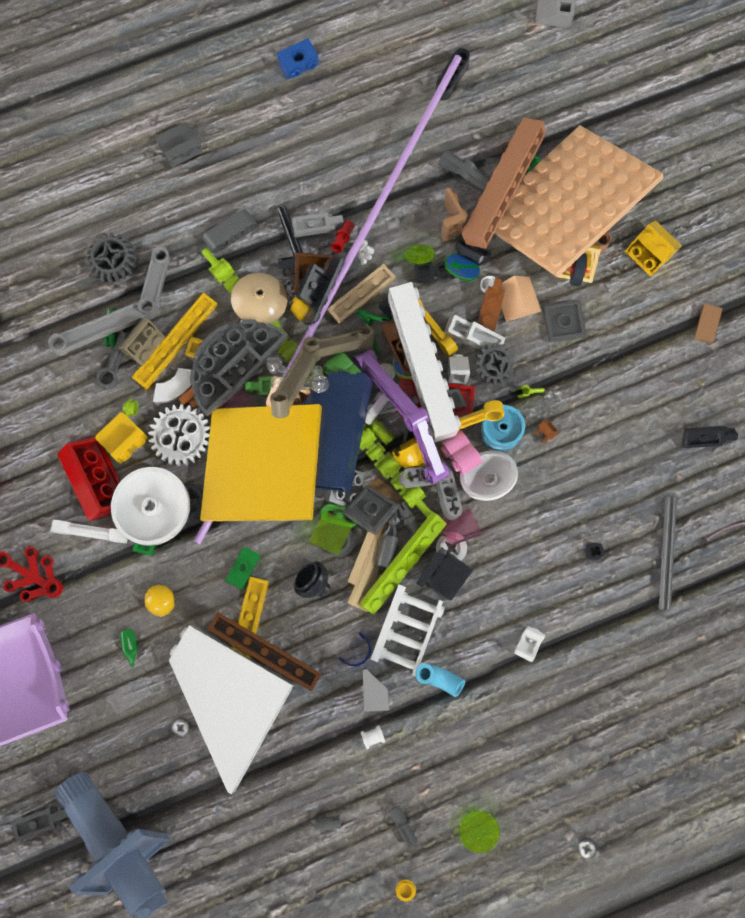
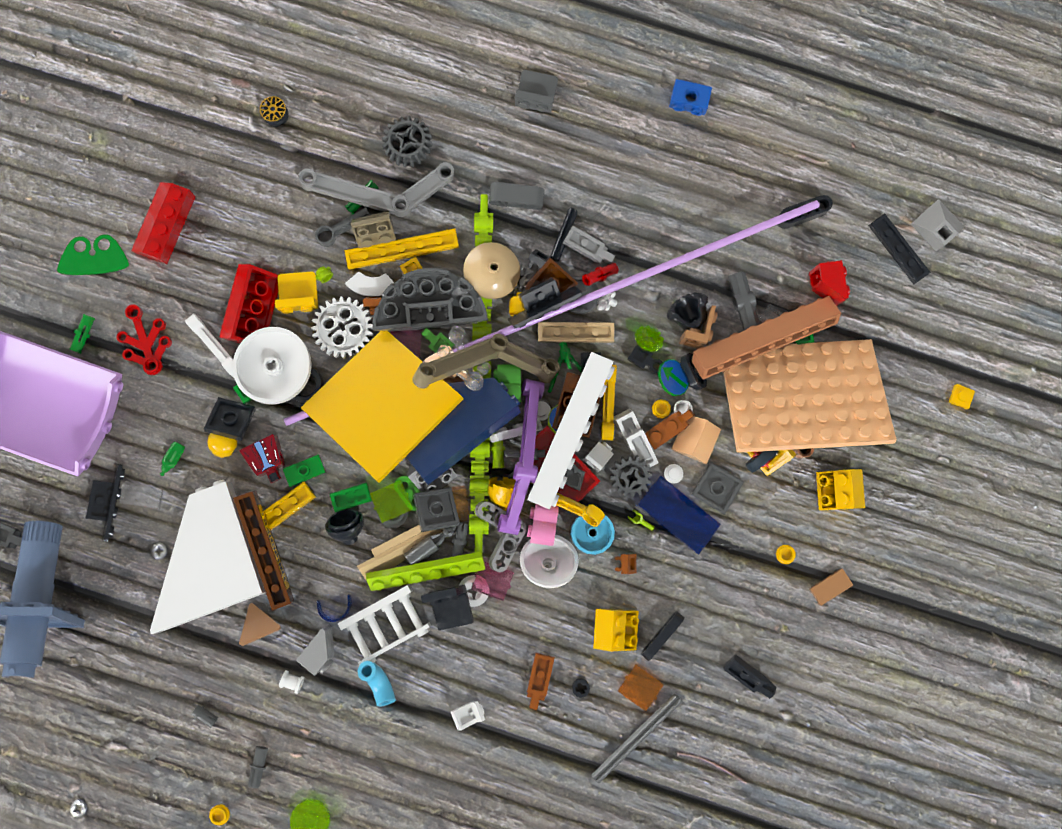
camera: 35 degrees right, 5 degrees up
none -> black bracket [85,464,125,542]
none -> black tile [204,397,256,441]
none -> dark red torso [239,434,285,483]
none -> medium nougat piece [239,603,281,646]
none -> green plate [329,483,373,512]
none -> dark orange hinge [527,652,555,710]
none -> yellow slope [593,609,639,652]
none -> clear orange piece [618,664,664,711]
none -> clear blue slope [637,476,721,555]
none -> black beam [641,611,685,661]
none -> yellow plate [652,399,671,419]
none -> white plate [664,464,683,483]
none -> black hair [667,292,708,330]
none -> yellow plate [776,545,796,564]
none -> red slope [809,260,850,306]
none -> black tile [868,213,931,285]
none -> yellow plate [948,384,975,409]

